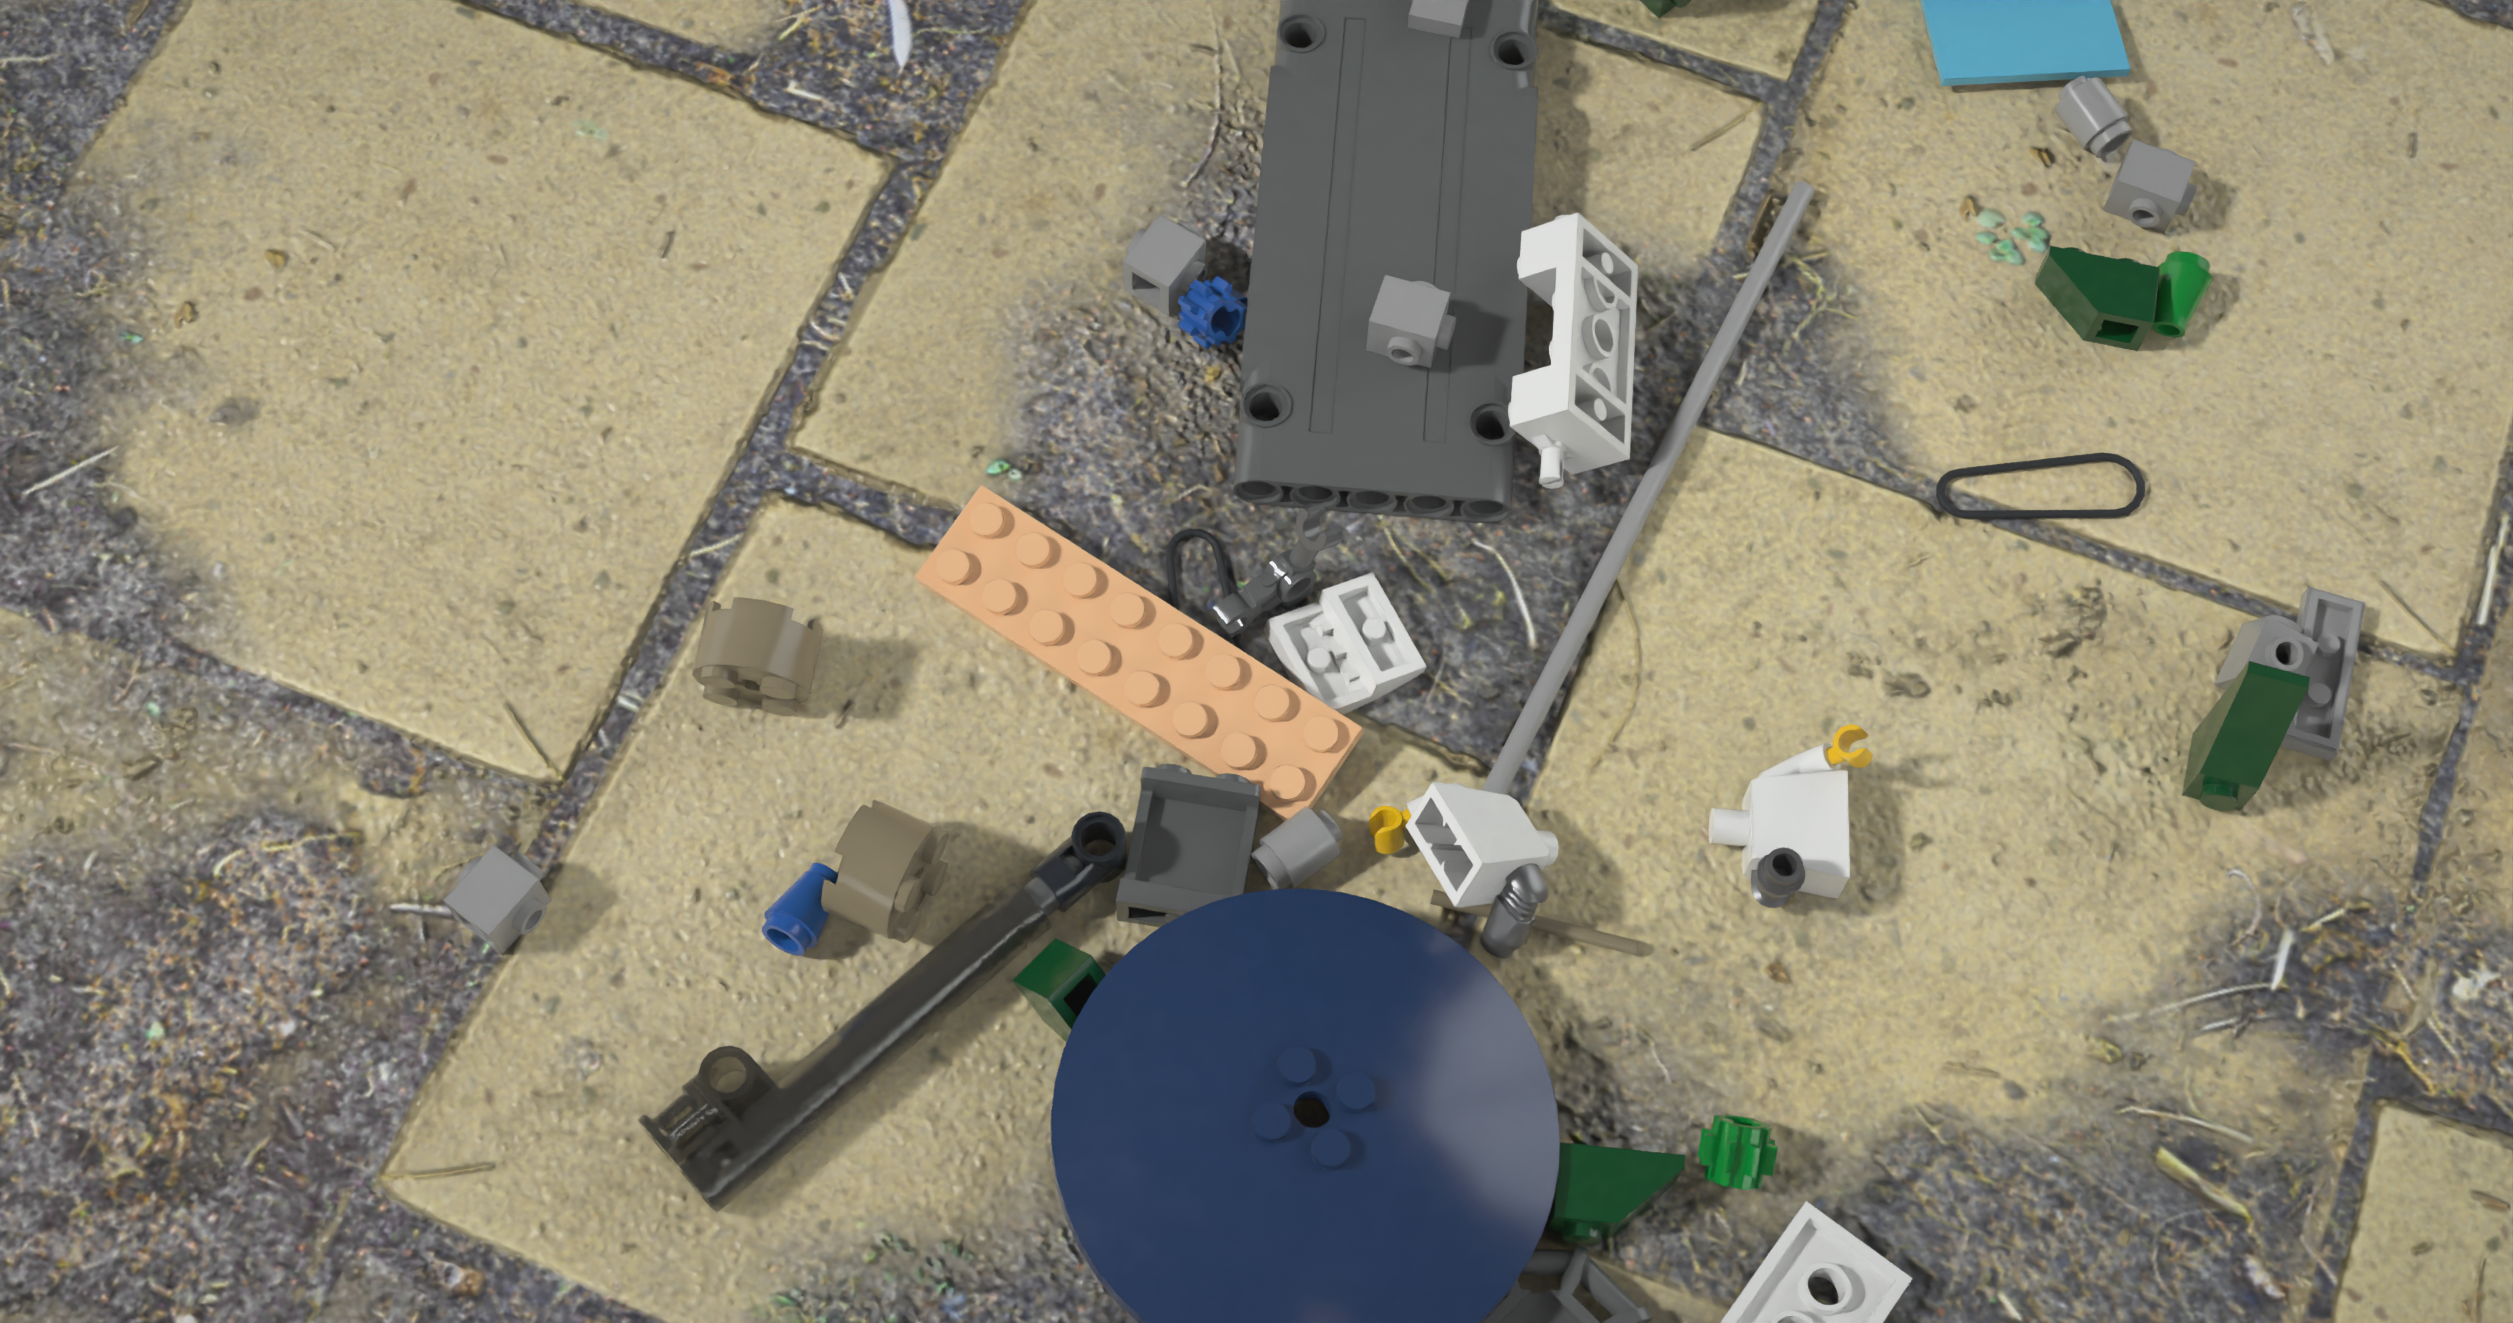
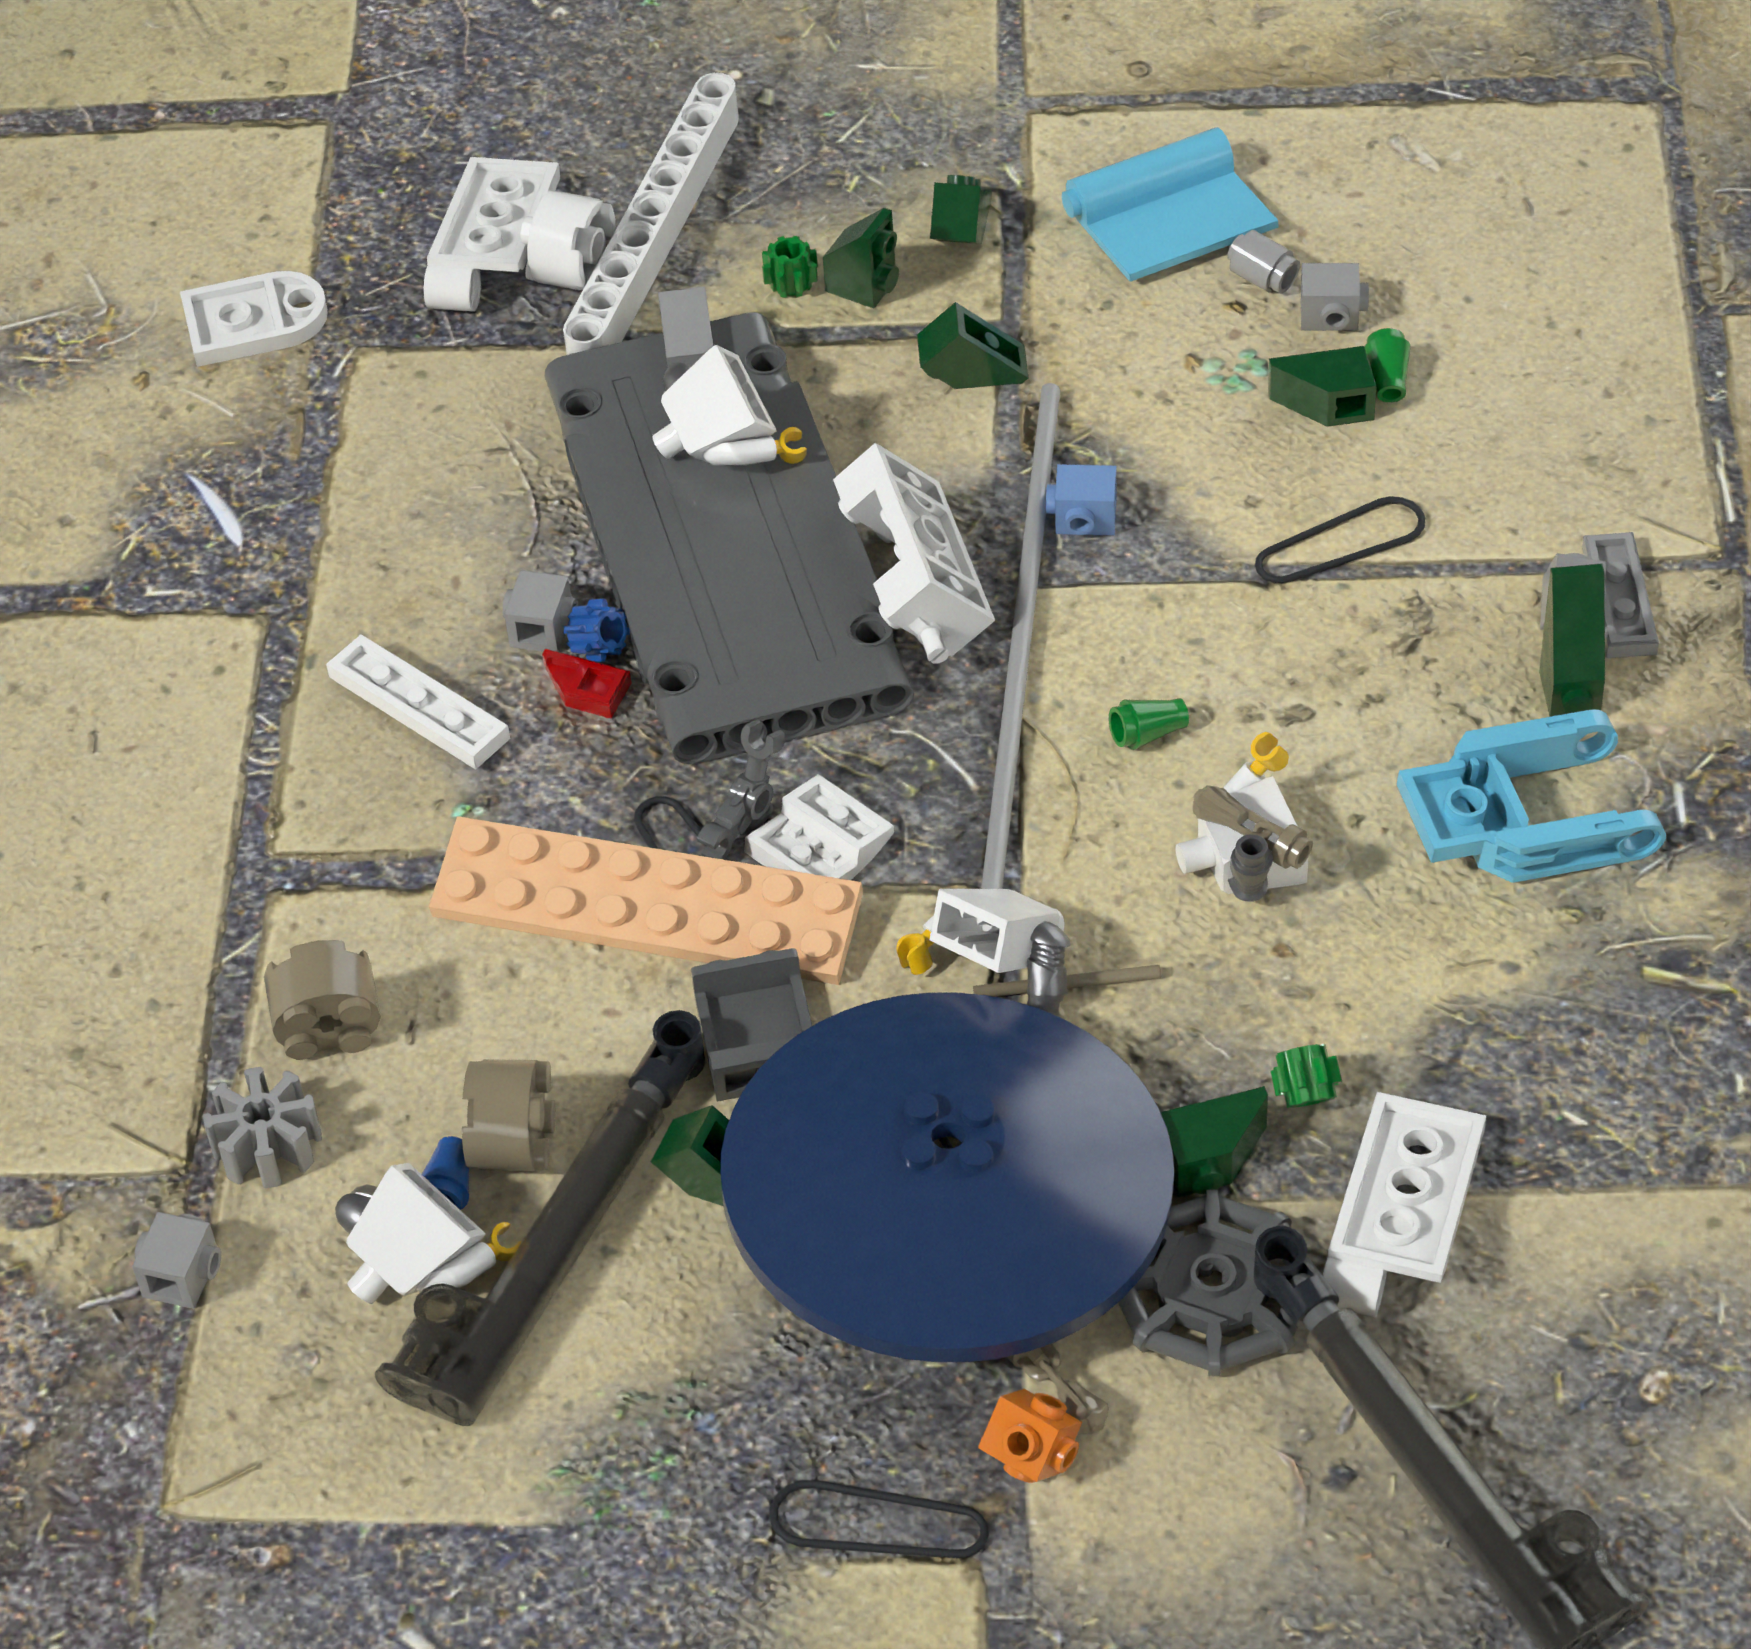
camera: 15 degrees left, 15 degrees down
light grey brick [1251,806,1343,889] -> none
light grey brick [1366,275,1456,368] -> none
none -> light grey gear [203,1067,322,1188]
none -> white plate [326,634,510,770]
none -> white torso [335,1163,524,1304]
none -> red tile [542,649,632,719]
none -> white torso [653,345,807,466]
none -> dark green slope [917,302,1029,389]
none -> medium blue brick [1046,464,1117,535]
none -> green cone [1108,698,1189,750]
none -> dark tan piece [1193,785,1313,869]
none -> medium azure plate [1396,710,1666,883]

